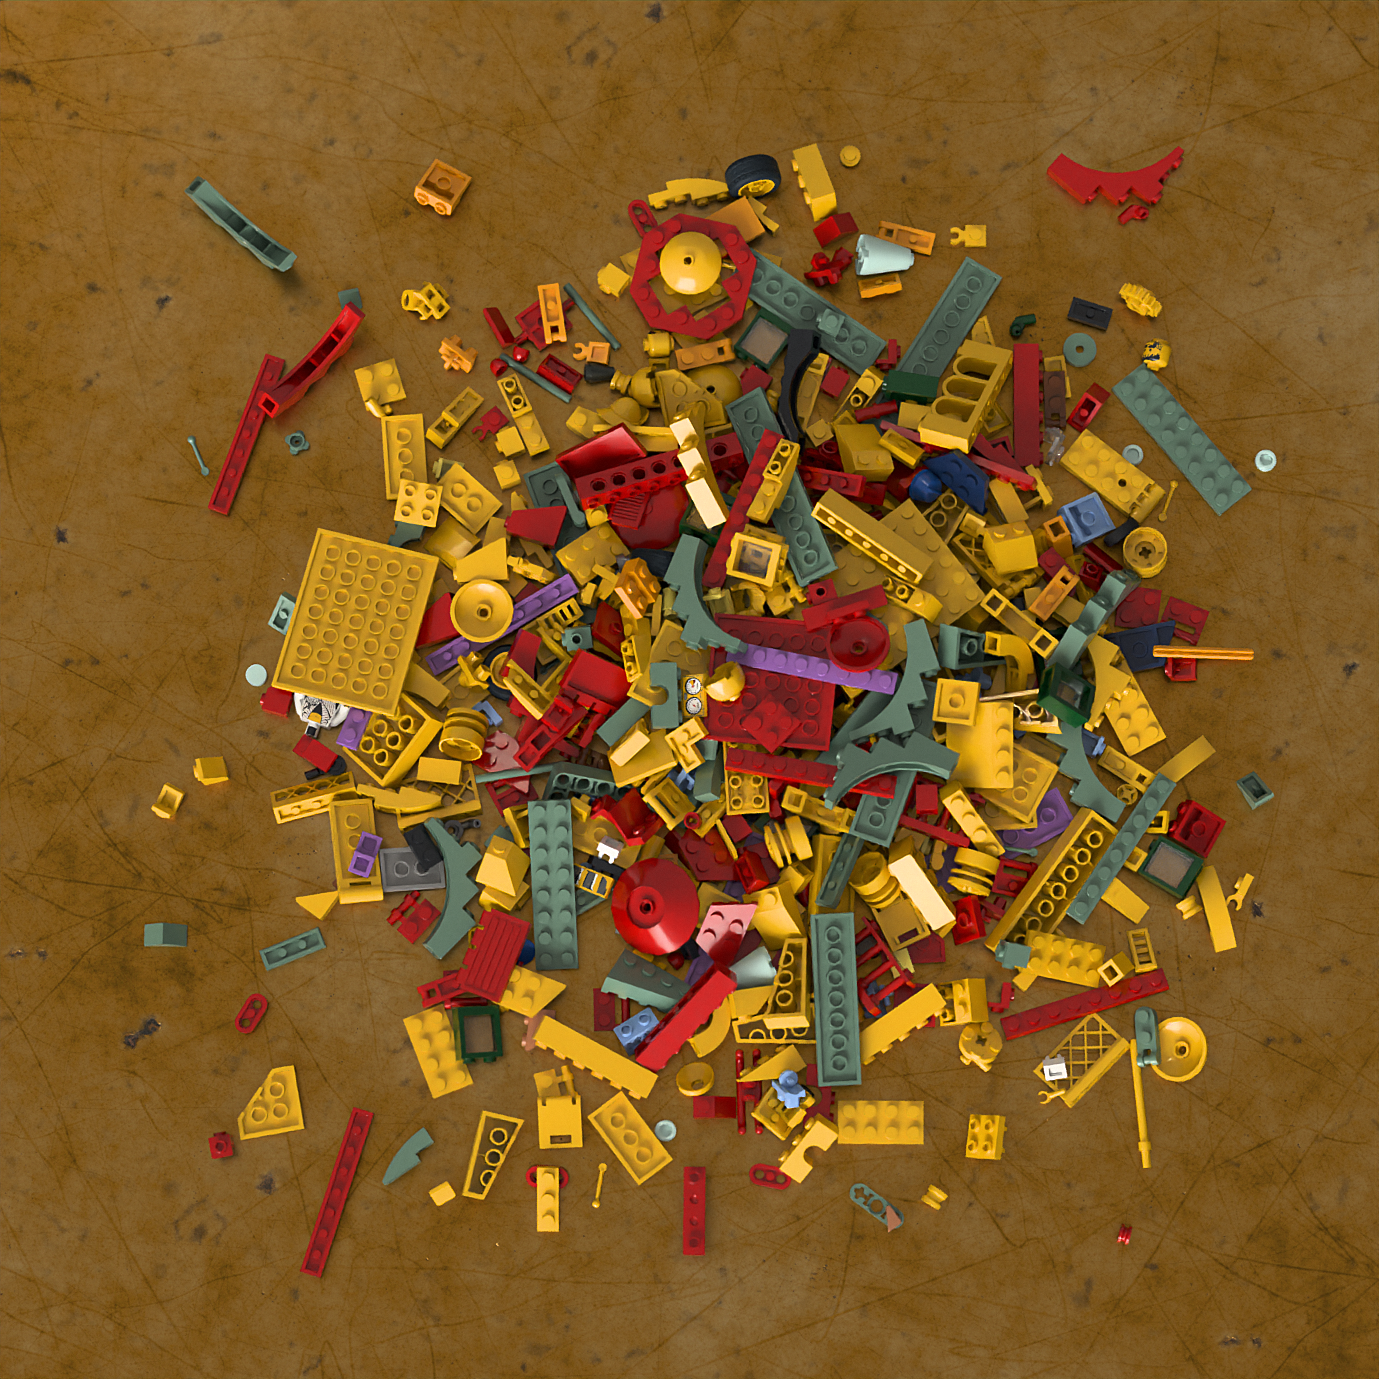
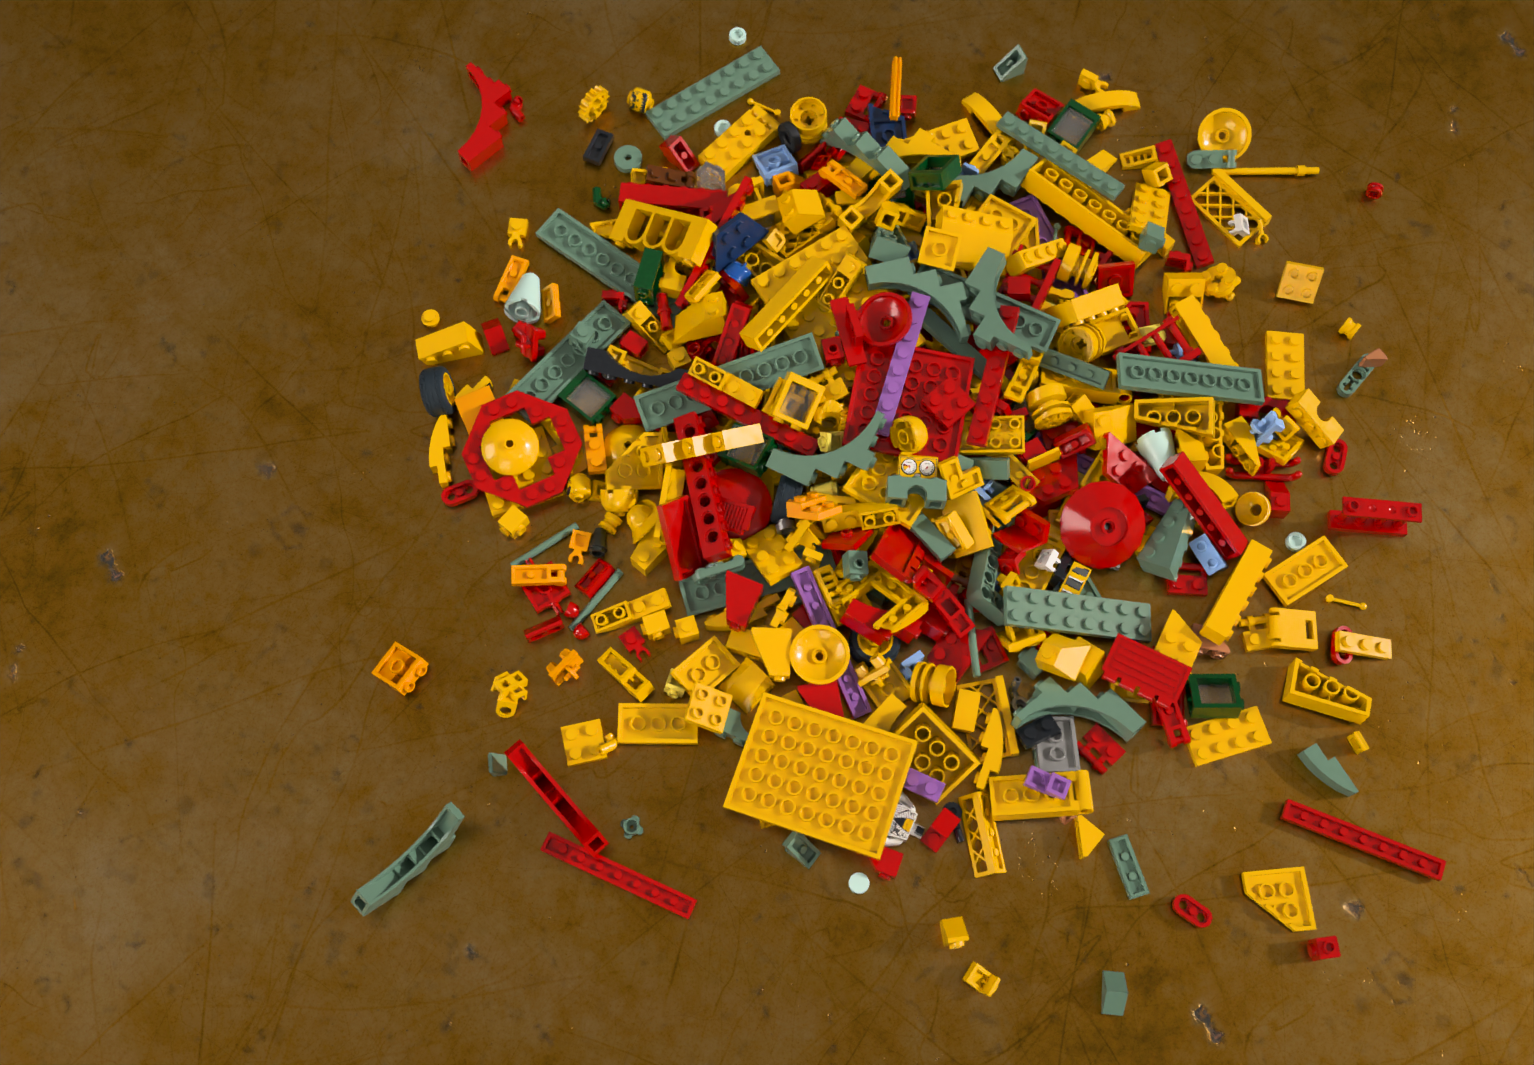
camera: 90 degrees left, 10 degrees down
sand green hinge [187,435,210,476] -> none

